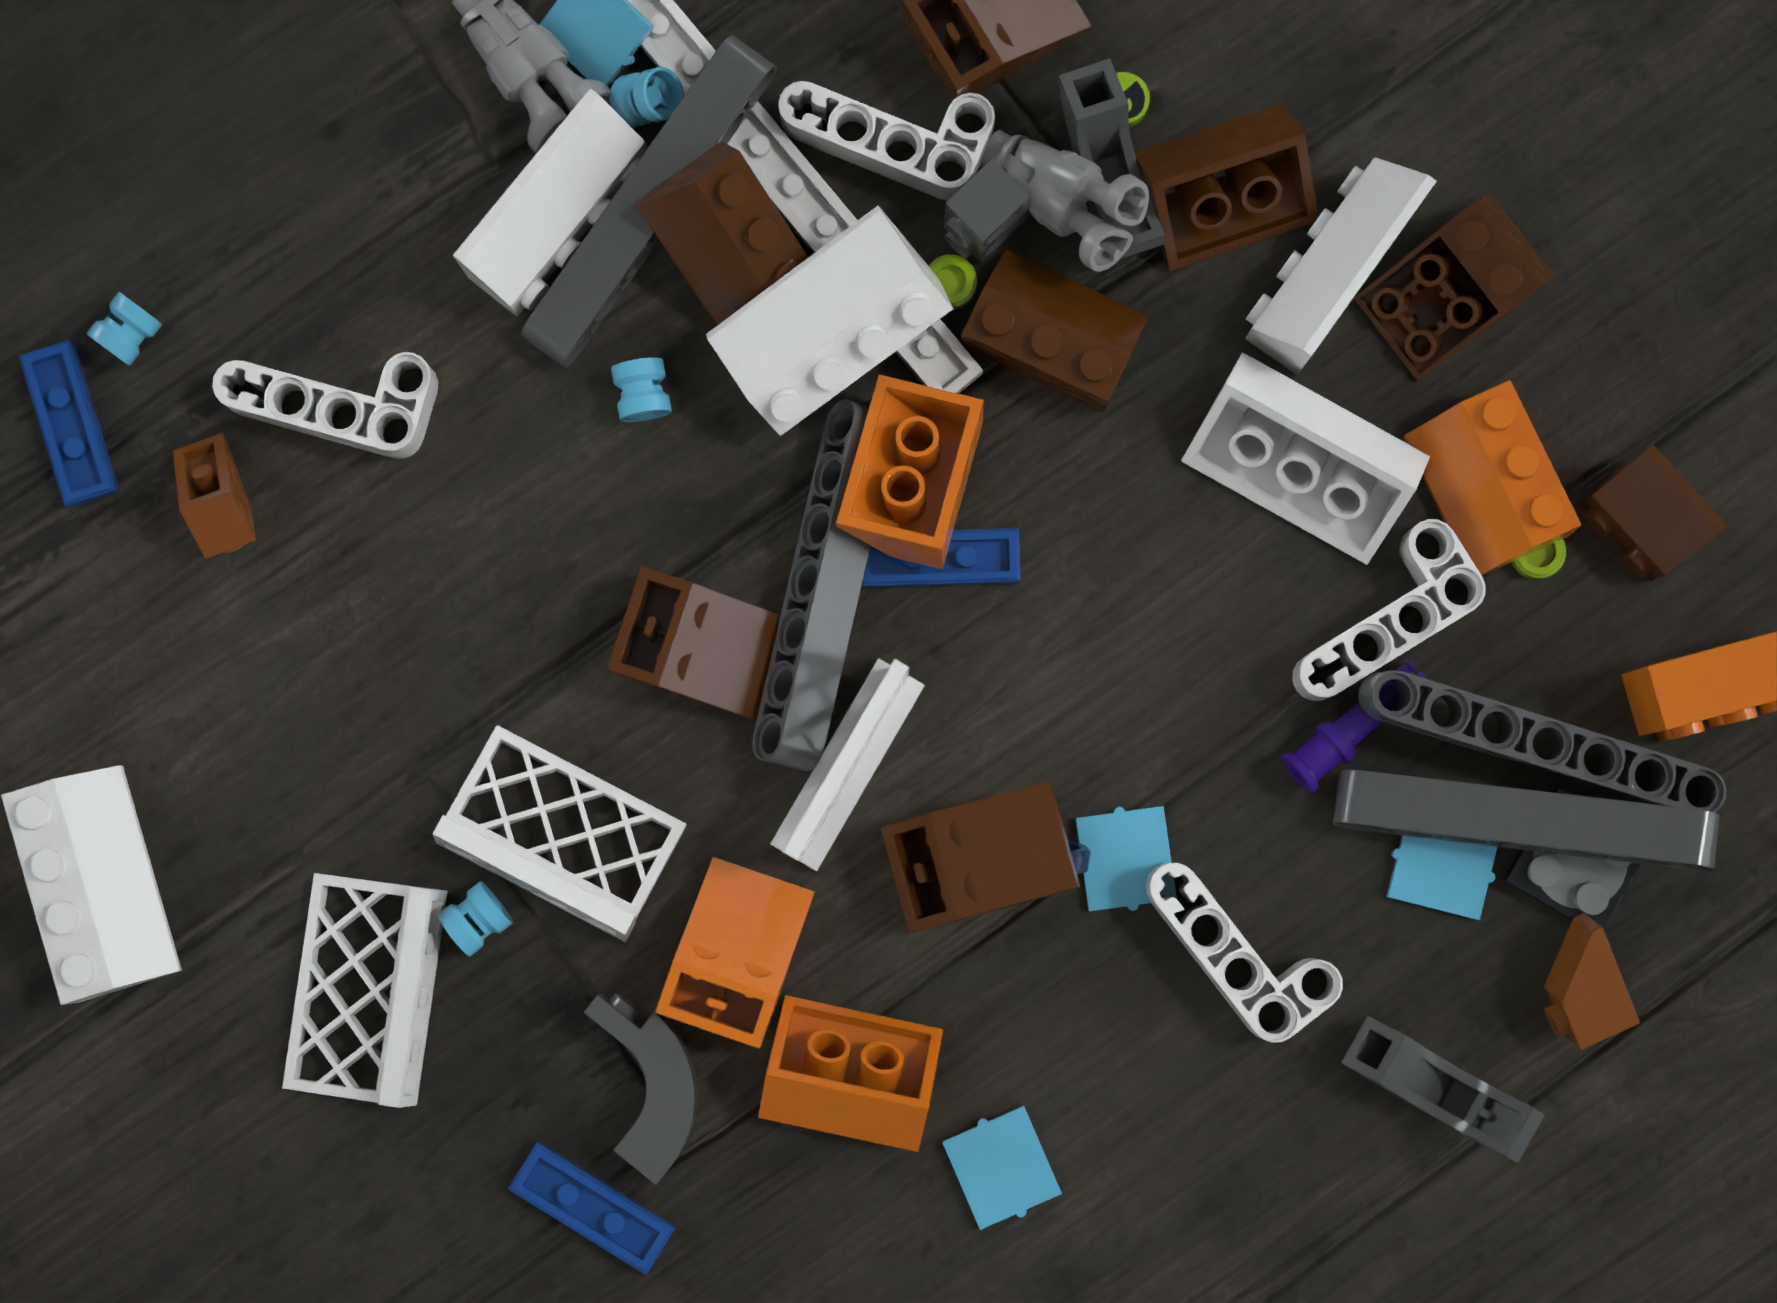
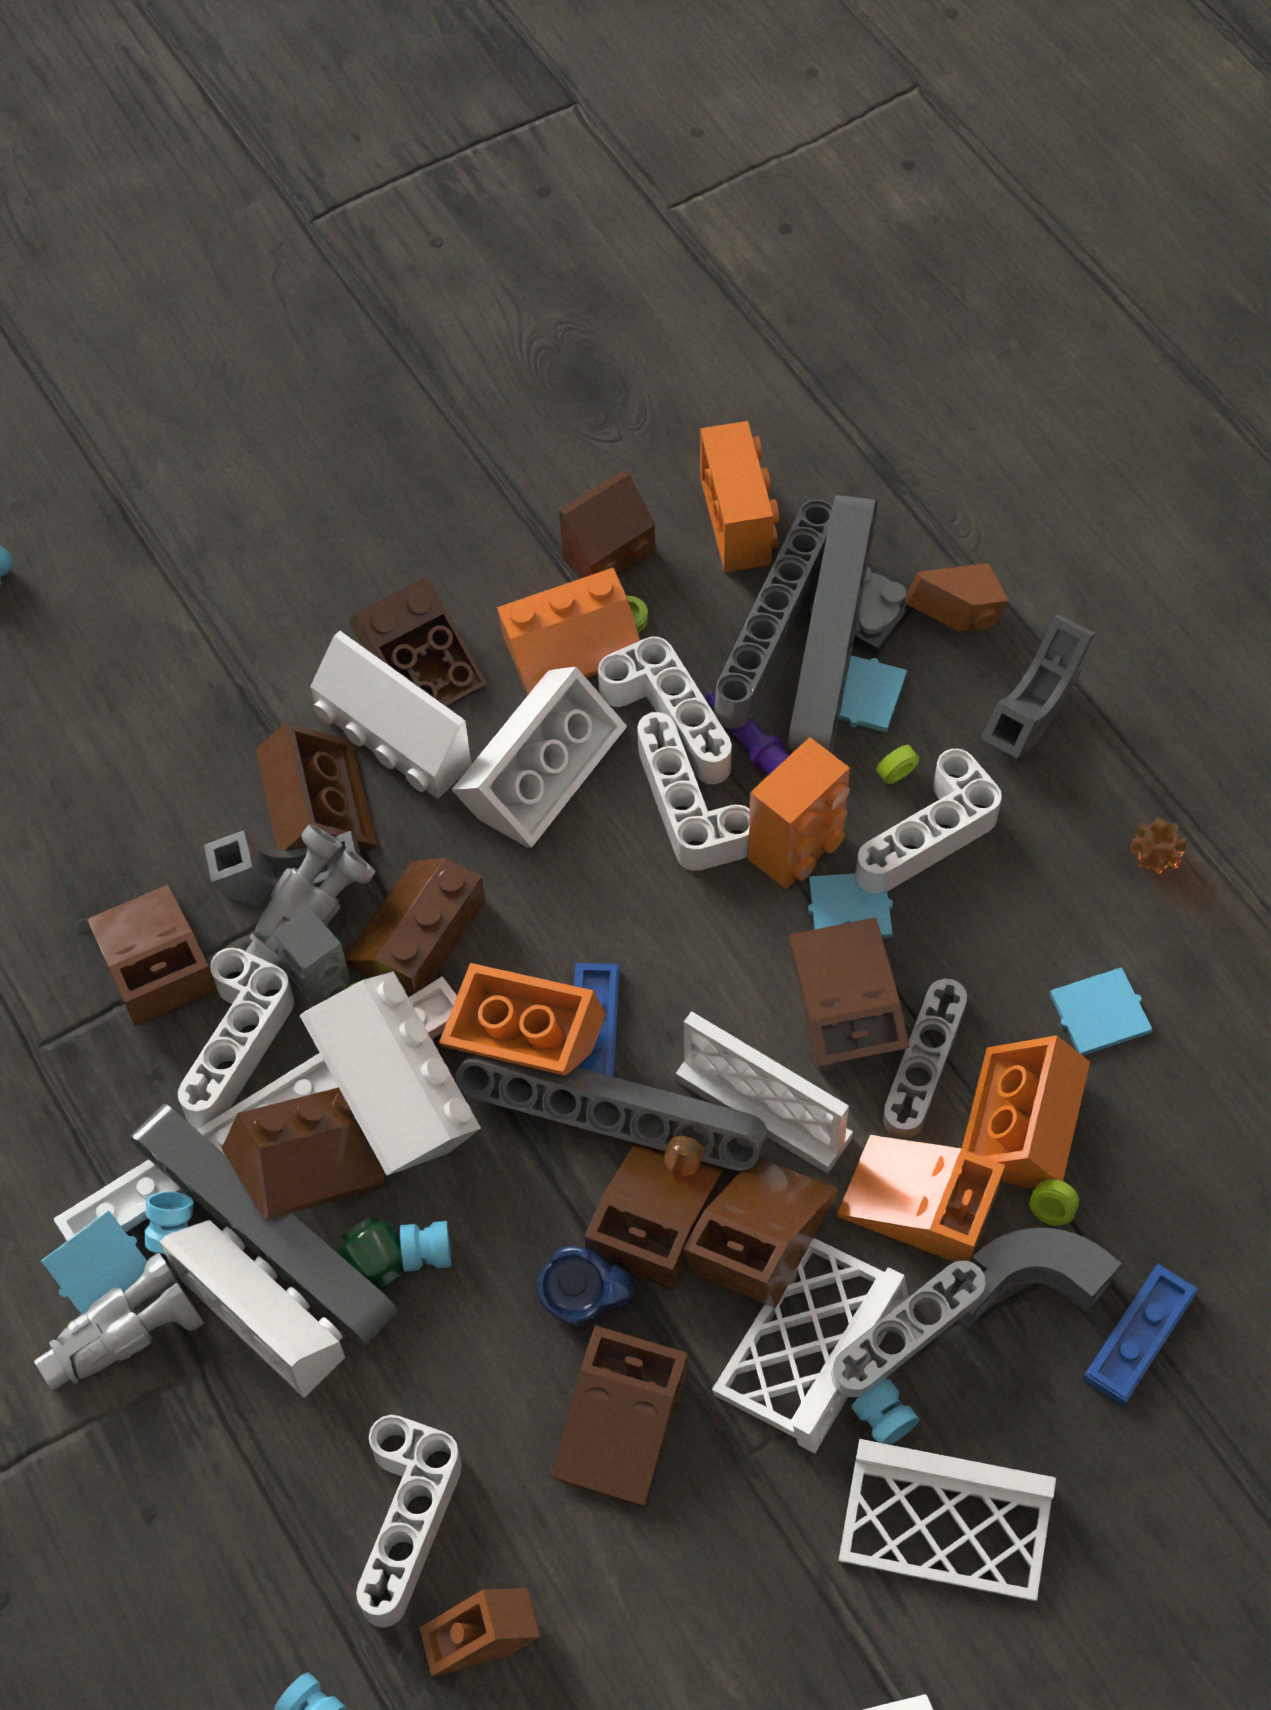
camera: 85 degrees left, 25 degrees down
none -> dark green head [338,1217,403,1290]
none -> dark blue hair [536,1245,635,1328]
none -> reddish brown slope [551,1325,688,1508]
none -> white beam [637,712,750,871]
none -> clear orange hinge [664,1136,704,1177]
none -> reddish brown slope [683,1158,838,1309]
none -> orange brick [748,737,850,890]
none -> light grey beam [831,1260,986,1397]
none -> lime tile [876,745,919,784]
none -> light grey beam [883,978,967,1139]
none -> lime tile [1029,1179,1079,1226]
none -> clear orange gear [1130,817,1187,874]

